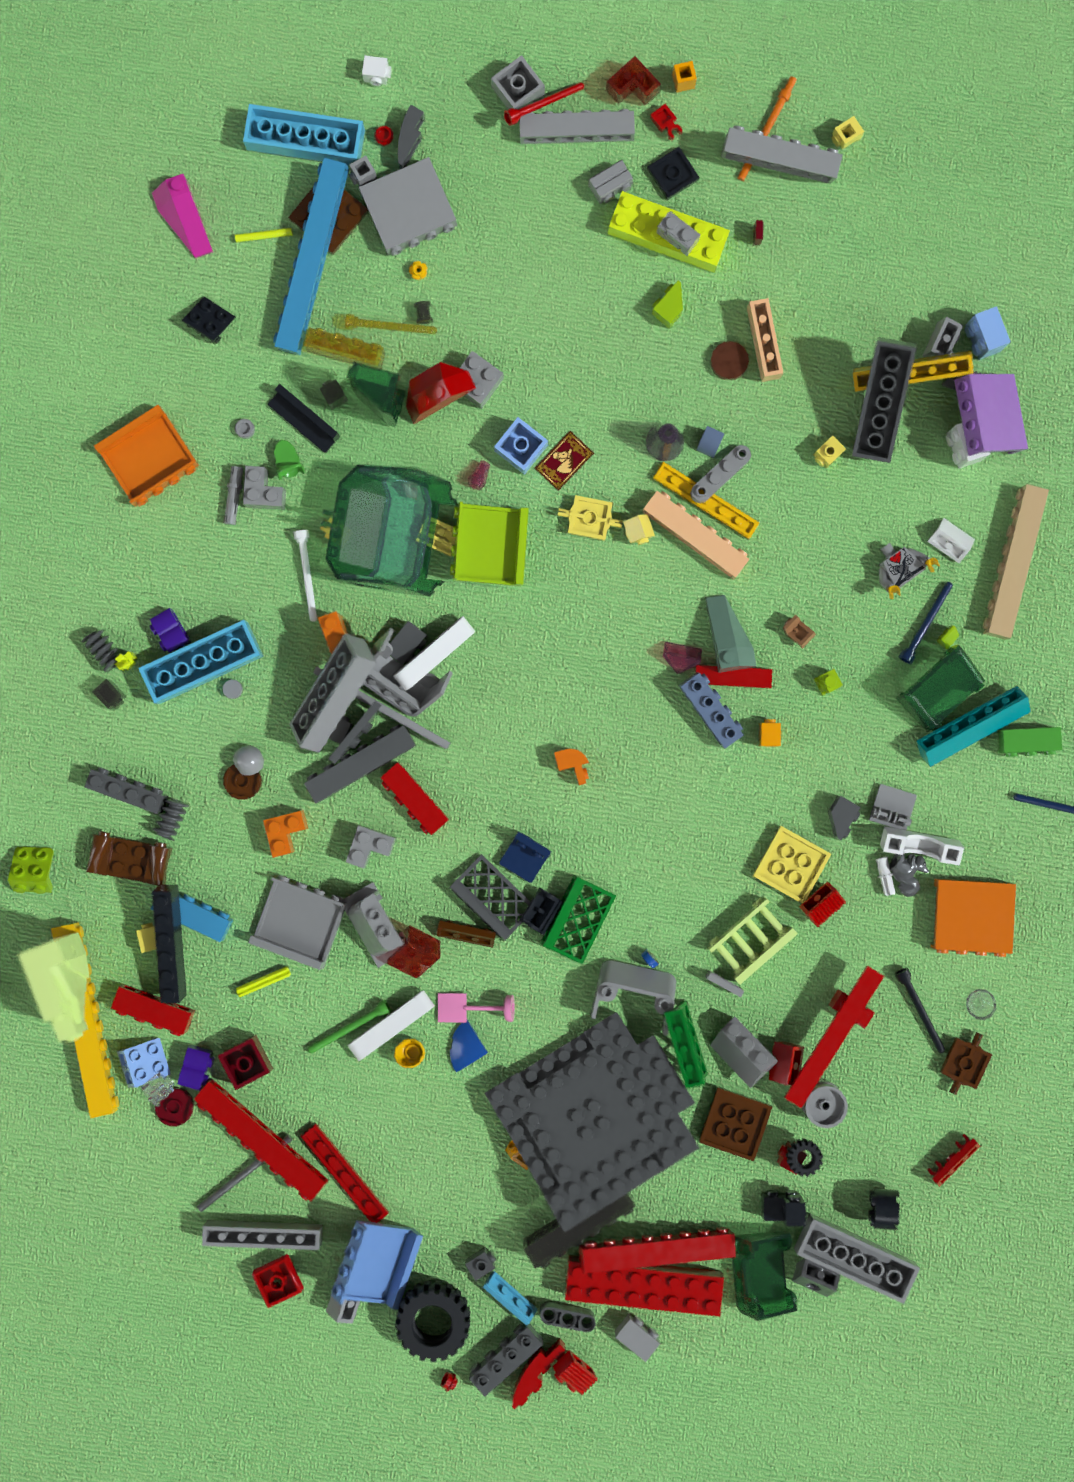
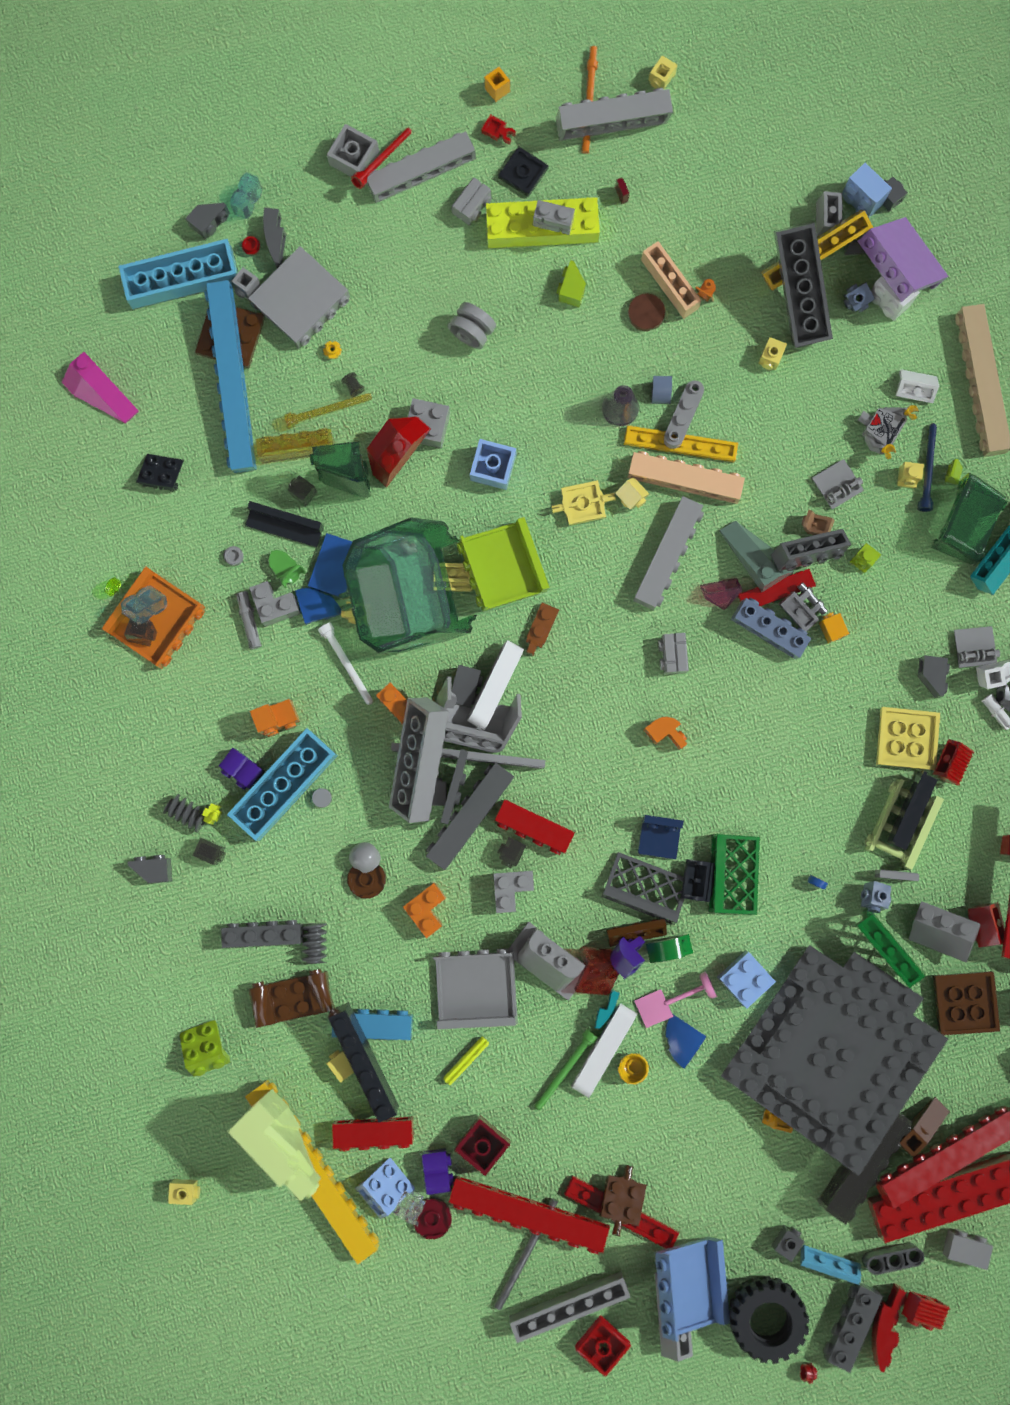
camera: 20 degrees left, 5 degrees down
neon yellow bar [235,228,293,242] -> none
white brick [362,55,391,86] -> none
clear pink cone [468,460,490,490] -> none
sticker [535,431,594,491] -> none
light grey windscreen [591,960,676,1036] -> none
clear red brick [606,56,661,106] -> none
none -> clear neon green tile [104,577,122,597]
none -> clear light blue brick [121,586,167,624]
none -> clear smoke brick [124,617,157,647]
none -> dark grey slope [128,855,172,883]
none -> dark grey slope [185,203,230,240]
none -> clear light blue brick [230,172,262,219]
none -> orange brick [250,699,300,737]
none -> blue brick [295,588,342,625]
none -> blue tile [308,533,363,599]
none -> light grey wheel [448,302,496,349]
none -> clear smoke brick [497,837,527,868]
none -> dark orange hinge [526,602,559,656]
none -> teal slope [594,989,620,1029]
none -> reddish brown plate [599,1165,647,1237]
none -> dark purple brick [610,936,645,979]
none -> light grey brick [633,496,704,611]
none -> green brick [646,934,693,963]
none -> light grey brick [658,633,689,675]
none -> orange hinge [696,279,716,302]
none -> light blue brick [717,951,776,1008]
none -> dark grey brick [771,529,851,571]
none -> flat silver plate [779,582,828,631]
none -> light grey hinge [812,459,864,509]
none -> sand blue brick [843,283,875,313]
none -> sand blue brick [861,881,891,913]
none -> dark grey brick [883,177,908,212]
none -> black panel [887,770,938,850]
none -> reddish brown slope [893,1097,950,1158]
none -> light yellow brick [897,462,924,488]

